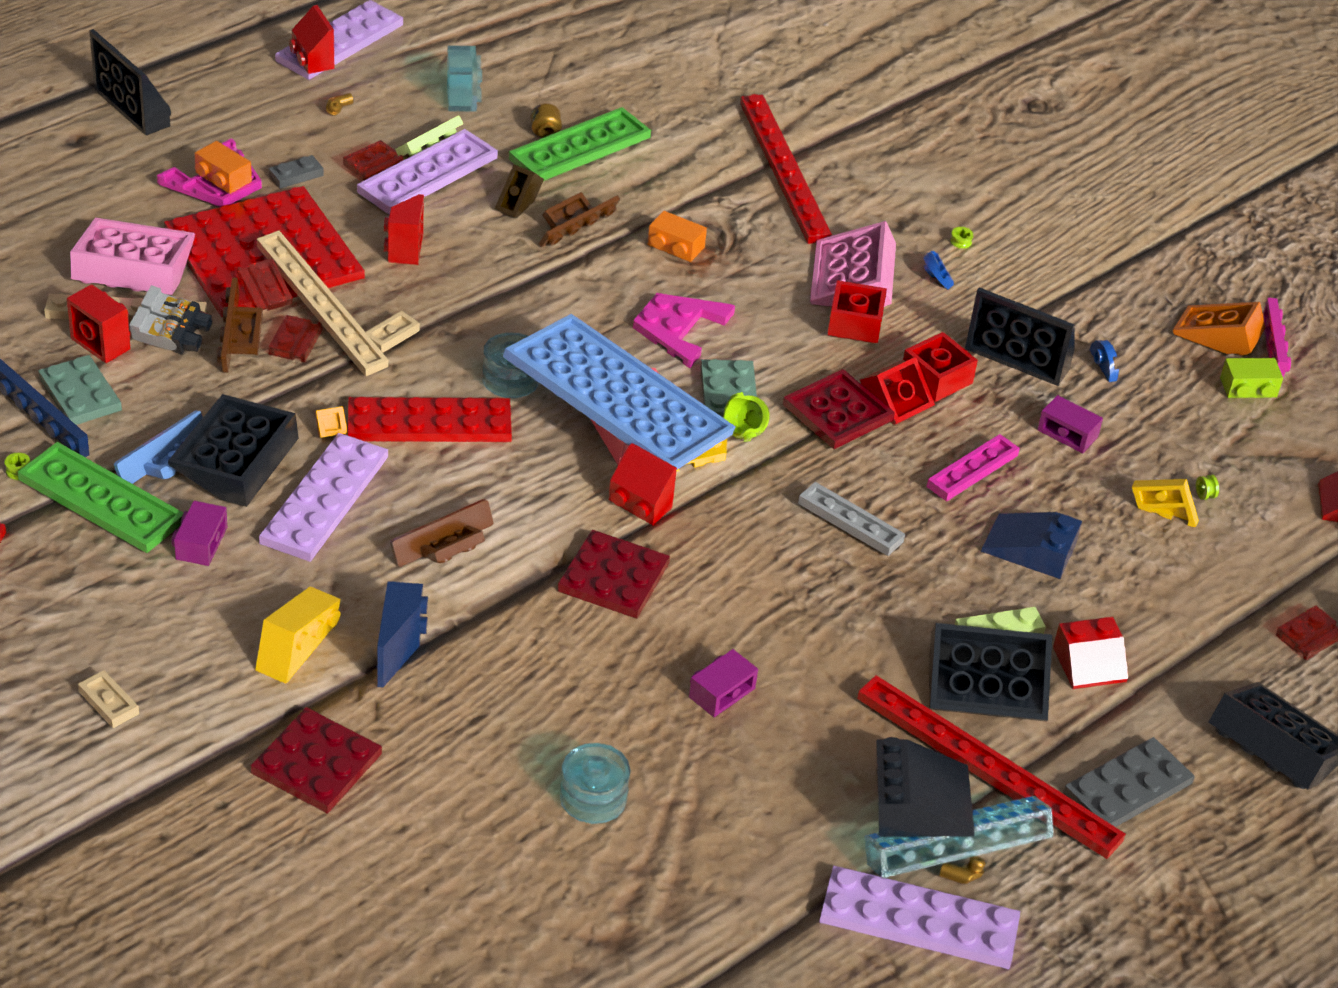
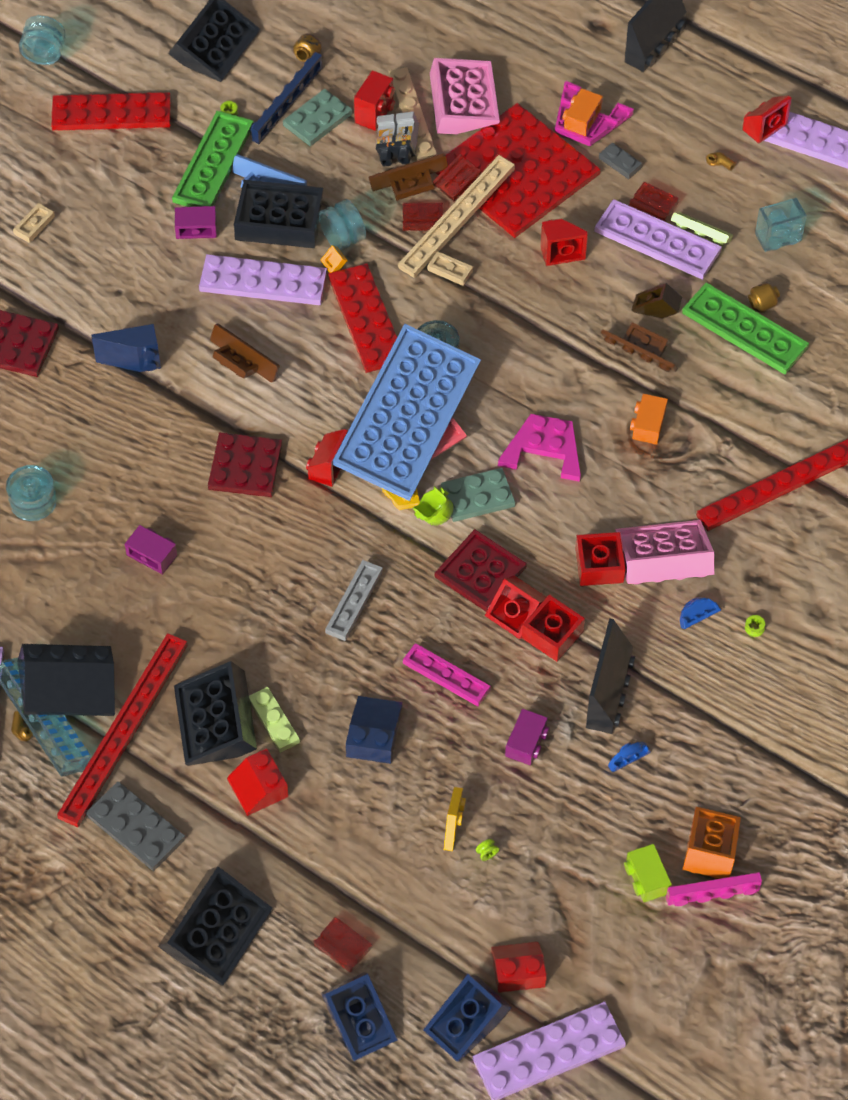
camera: 80 degrees right, 15 degrees up
yellow wedge [255,586,341,684] -> none
none -> clear light blue wheel [319,199,366,251]

